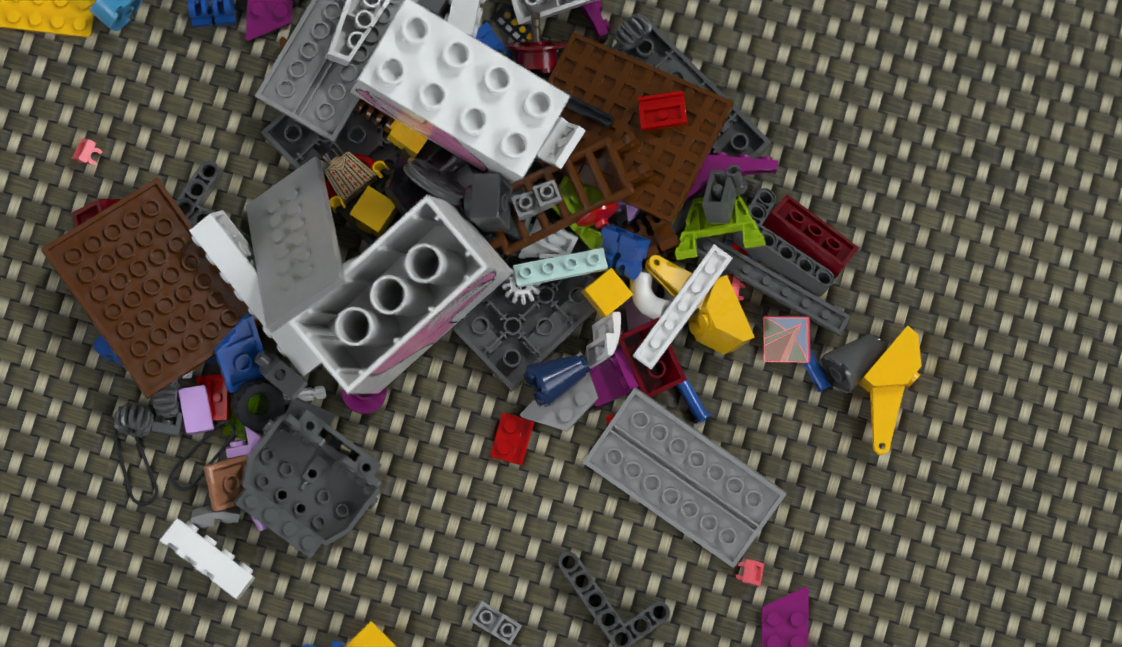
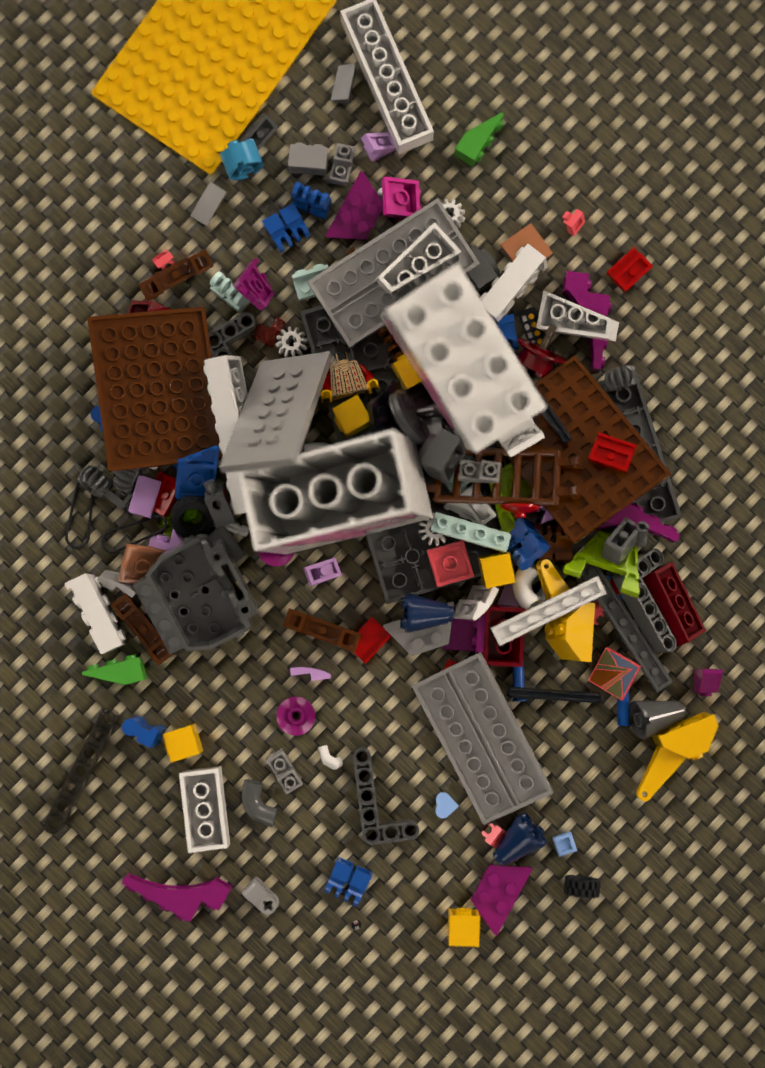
camera: 30 degrees right, 5 degrees up
none -> bright green slope [82,654,147,685]
none -> reddish brown slope [110,593,174,666]
none -> reddish brown slope [138,249,214,301]
none -> light grey slope [191,182,227,226]
none -> light aqua legs [209,271,250,314]
none -> magenta wing [233,258,274,311]
none -> clear red piece [251,317,286,348]
none -> blue legs [262,203,310,253]
none -> white gear [276,327,308,358]
none -> magenta dish [276,696,315,736]
none -> reddish brown slope [283,608,361,652]
none -> lavender slope [290,667,331,681]
none -> light aqua bracket [292,264,329,301]
none -> lavender slope [303,557,342,586]
none -> white arm [318,745,343,770]
none -> coral tile [426,540,474,588]
none -> light blue tile [435,792,459,818]
none -> dark blue cone [493,811,547,866]
none -> black axle [507,686,601,703]
none -> light blue tile [552,831,577,857]
none -> black tyre [564,875,601,899]
none -> magenta slope [693,668,723,696]

